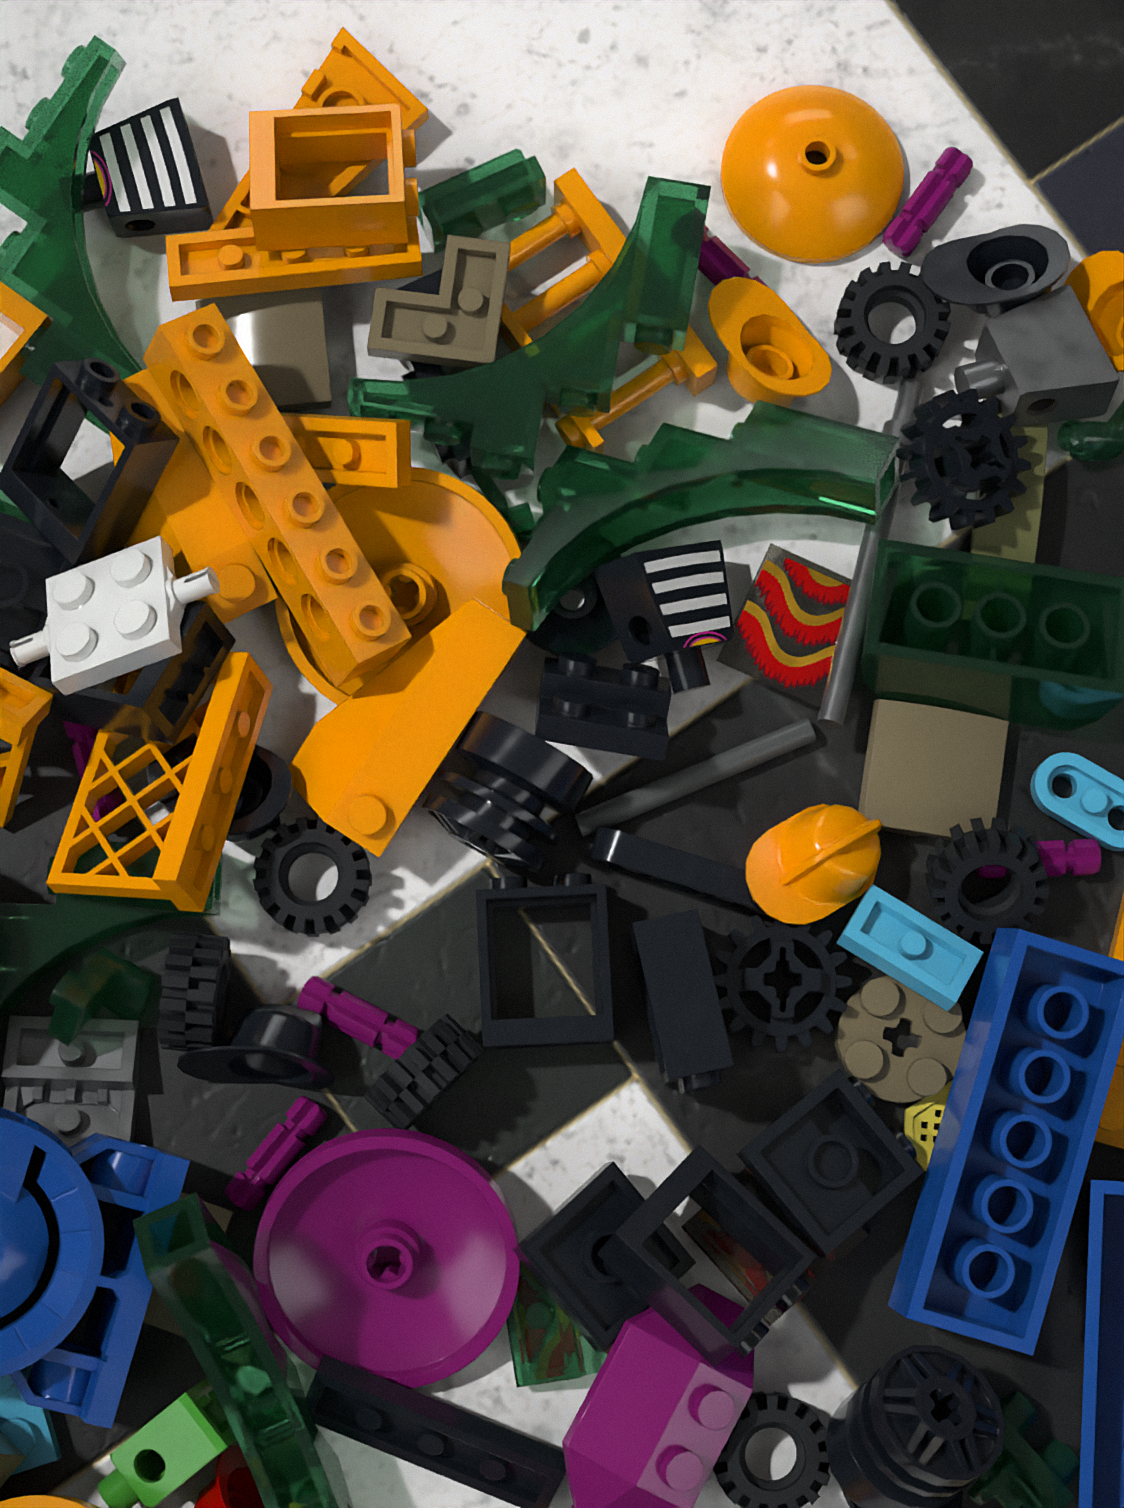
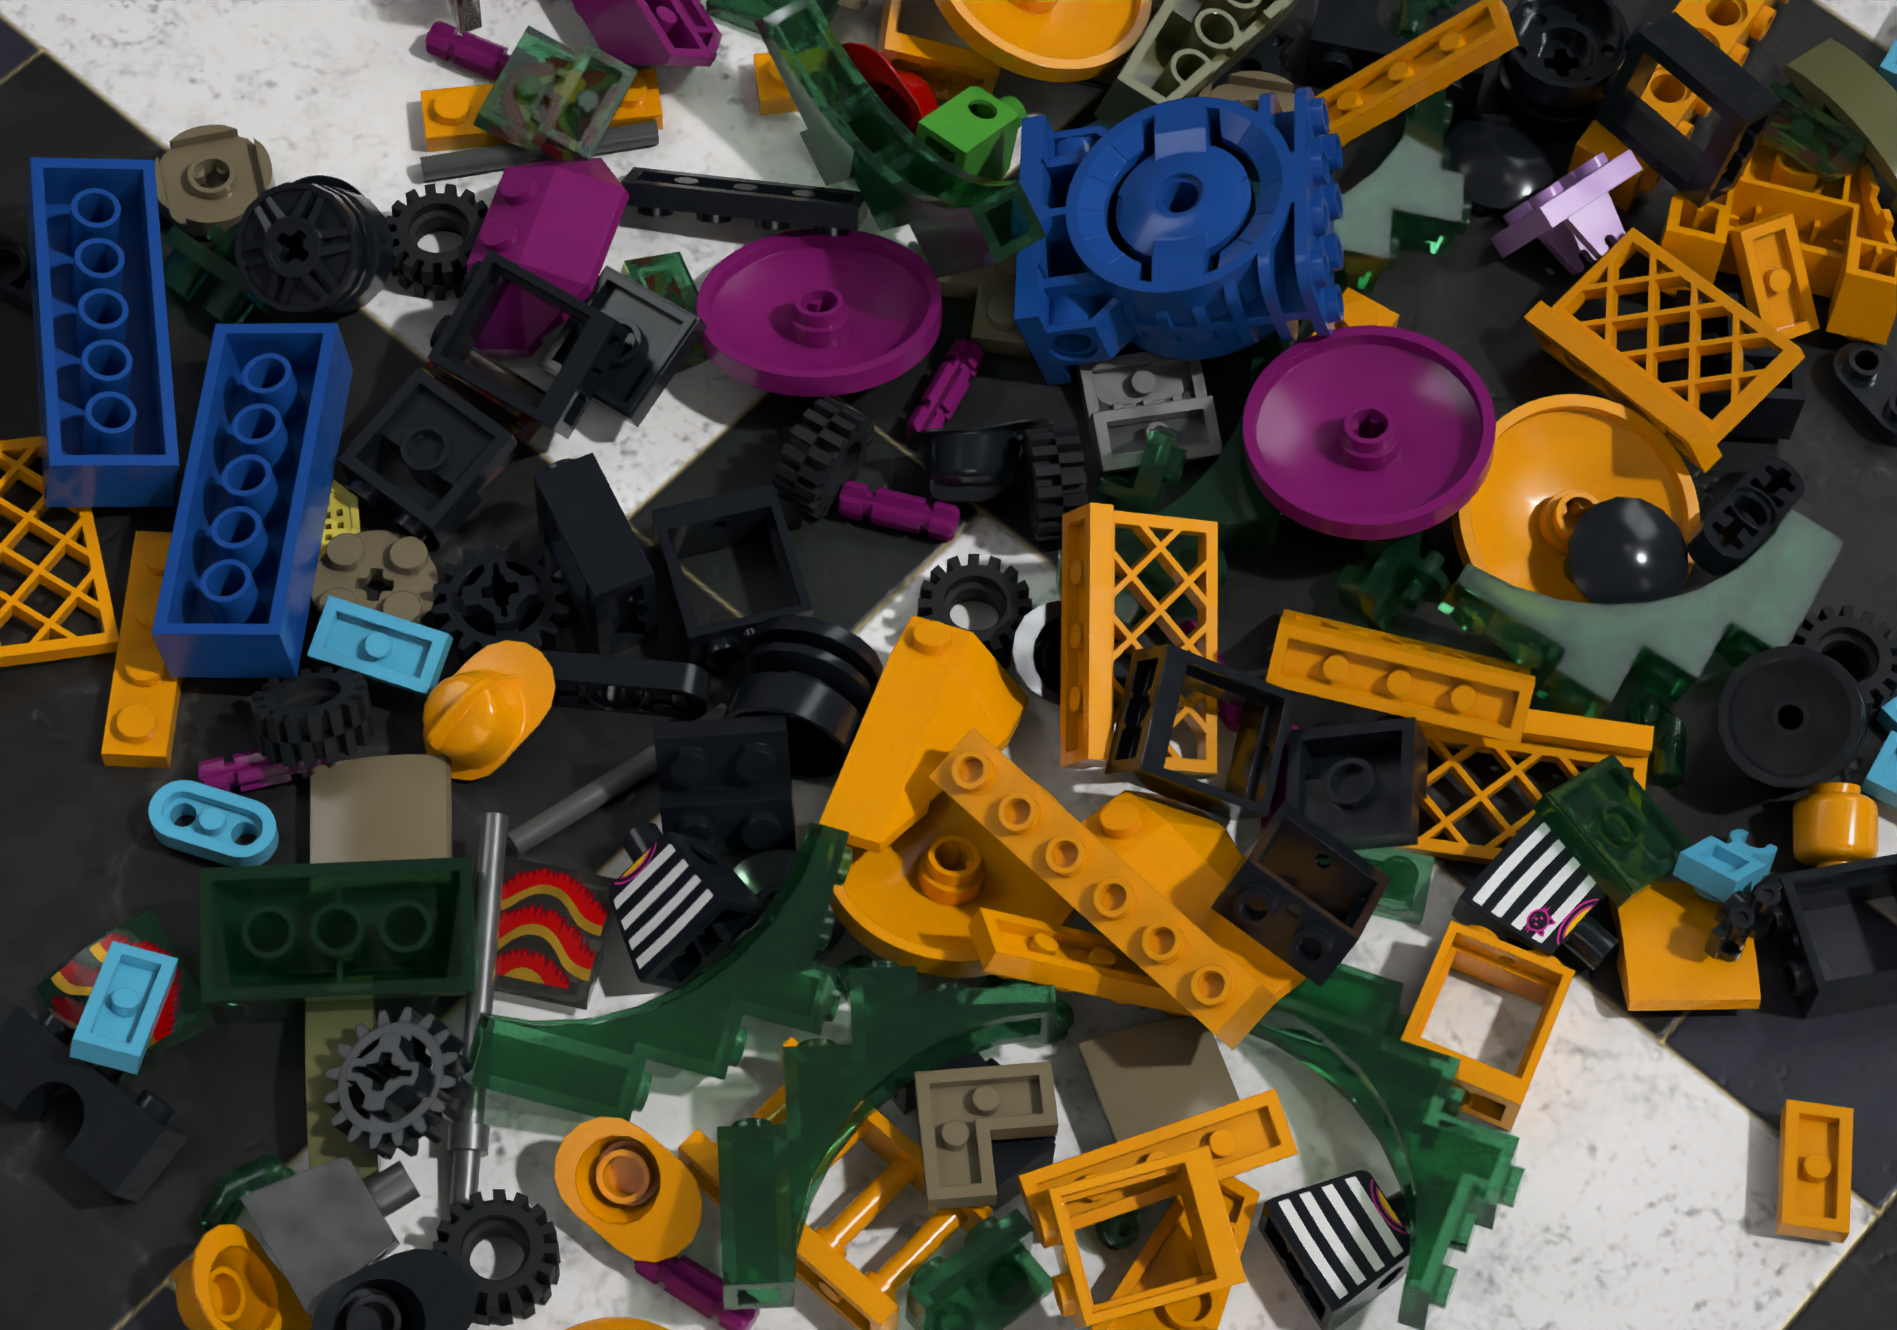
camera: 165 degrees right, 20 degrees down
white plate [10,536,220,696] -> none

